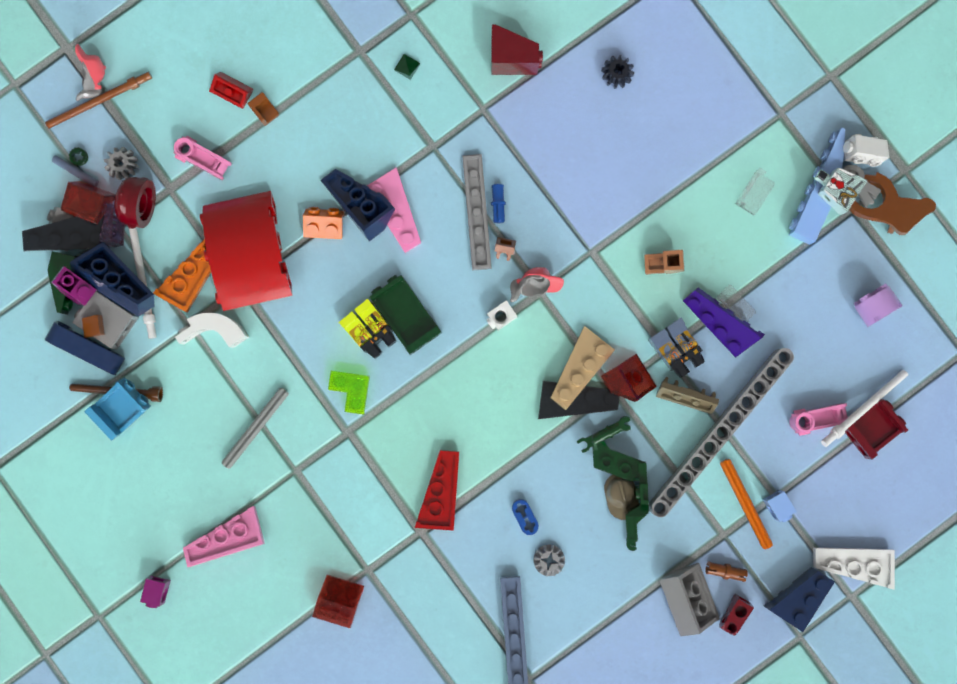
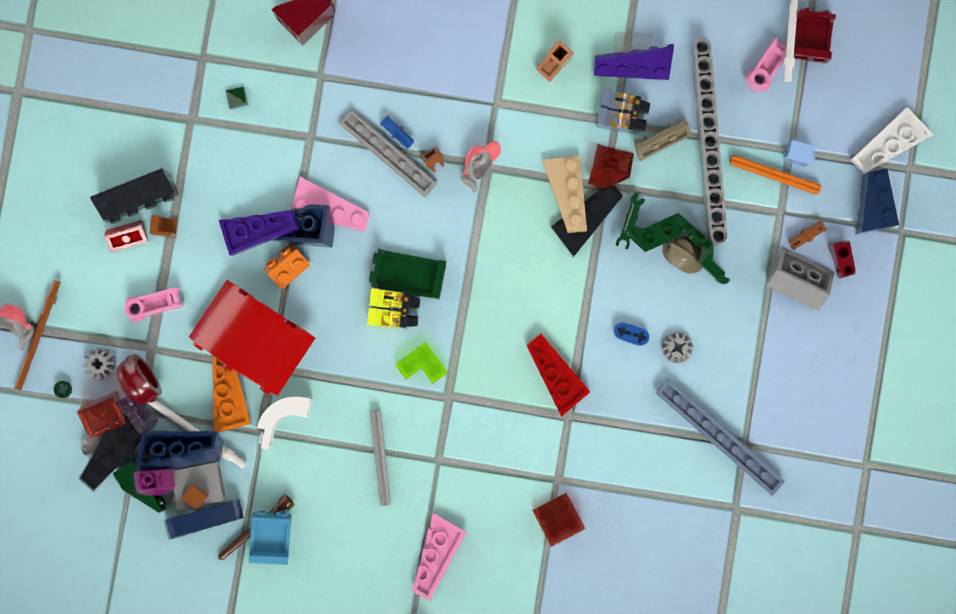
camera: 45 degrees left, 0 degrees up
sand blue piece [52,155,99,187] -> none
white brick [486,300,518,331] -> none
none -> black slope [90,168,179,224]
none -> dark purple wing [218,210,299,256]

